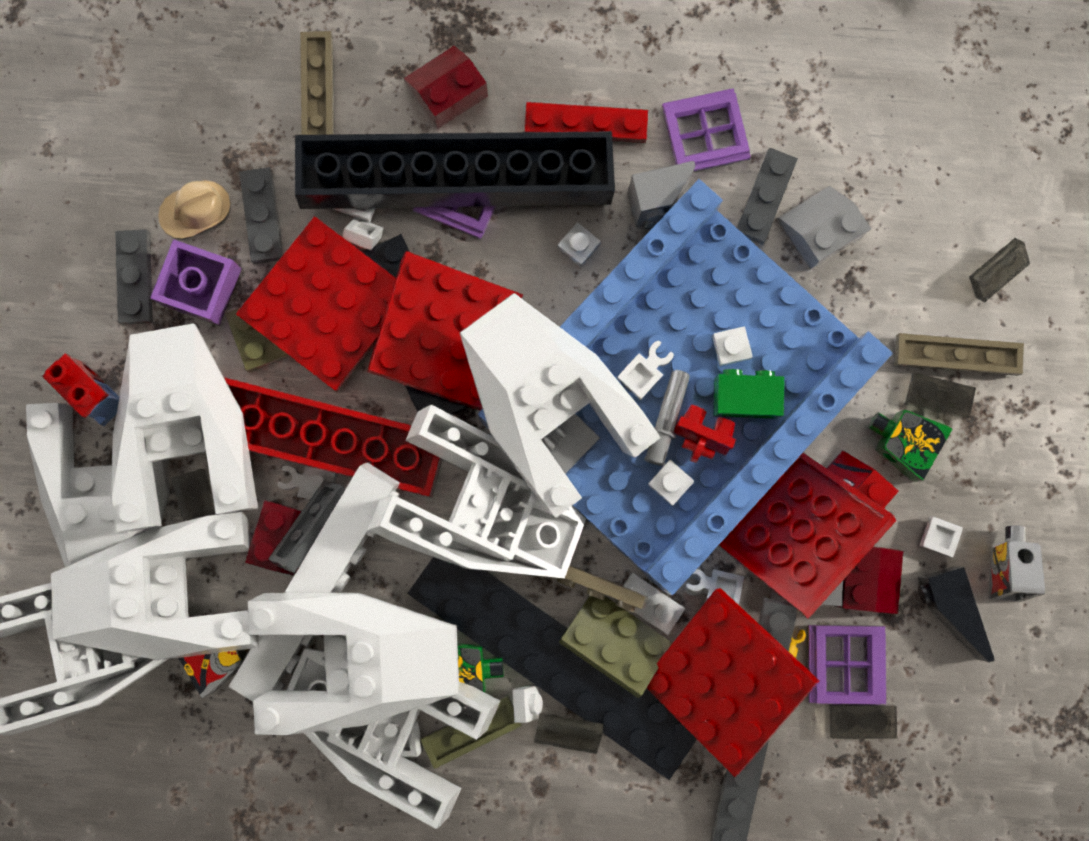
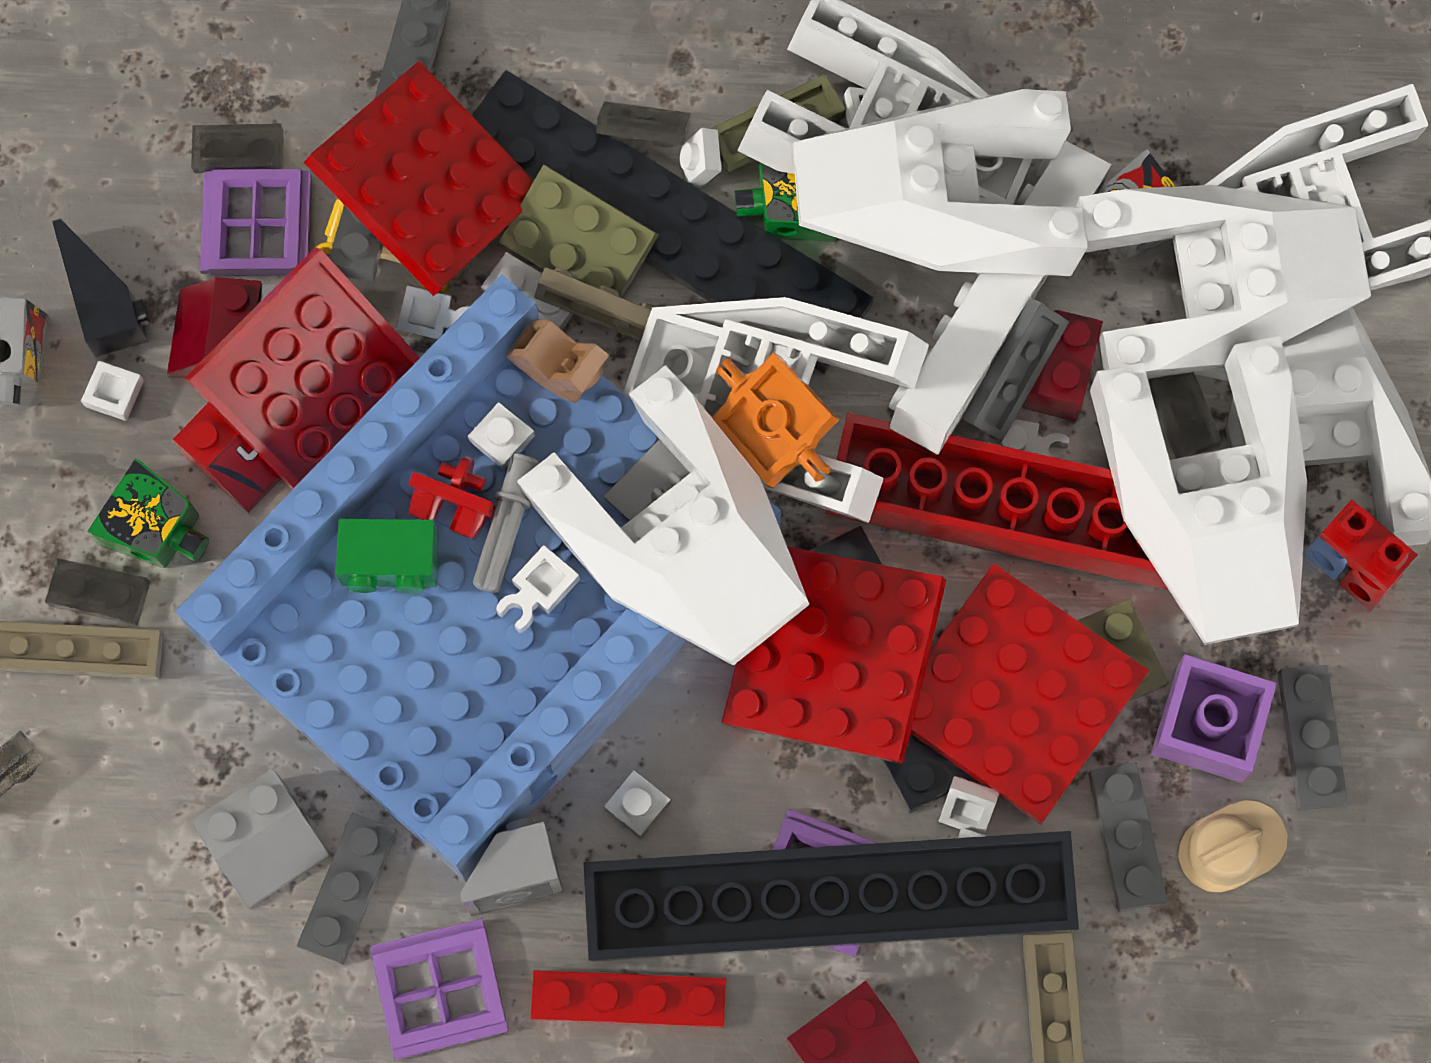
camera: 175 degrees left, 10 degrees down
white plate [712,326,753,366] -> none
none -> medium nougat brick [505,319,609,403]
none -> orange plate [712,352,839,488]

